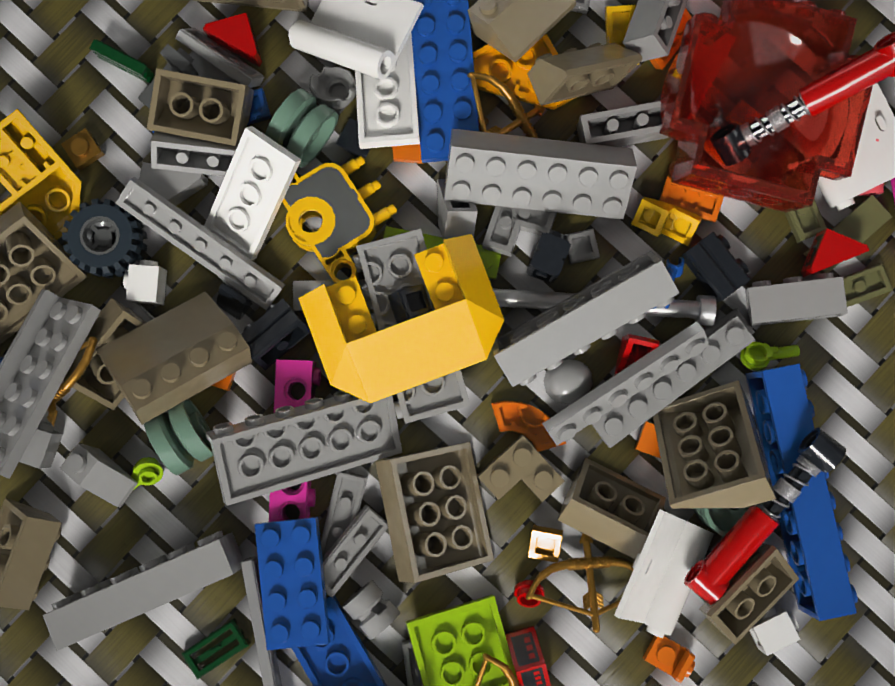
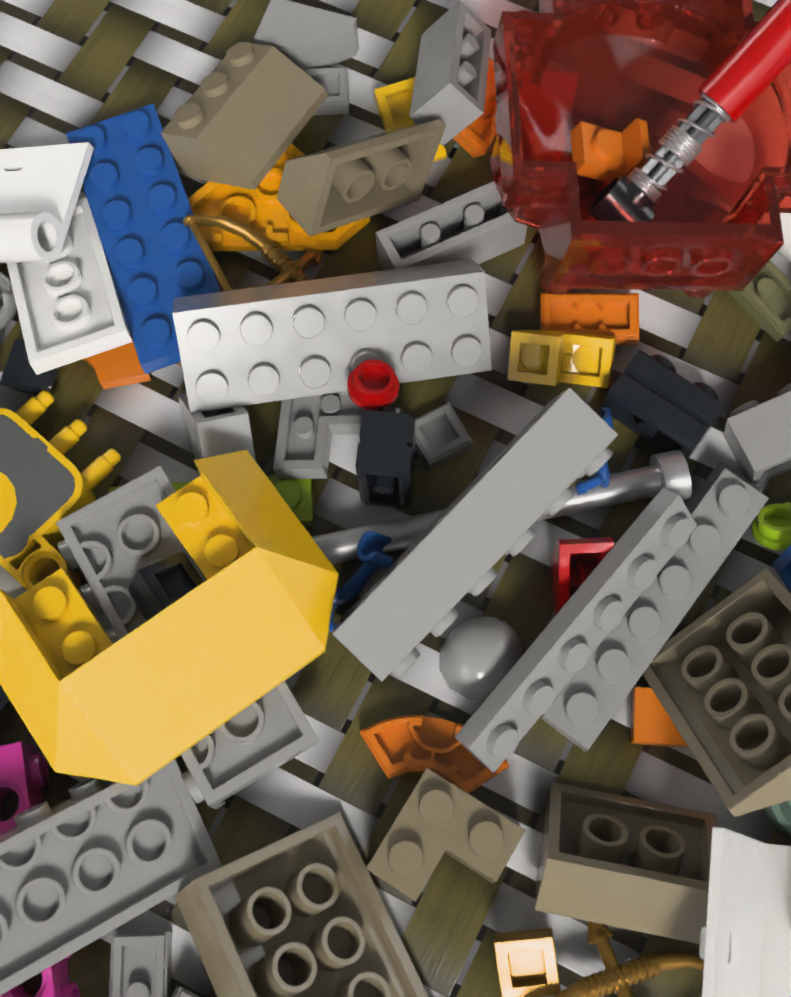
camera: 15 degrees left, 15 degrees down
none -> blue piece [329,530,393,633]
none -> red plate [347,360,400,411]
none -> orange bracket [570,118,651,183]

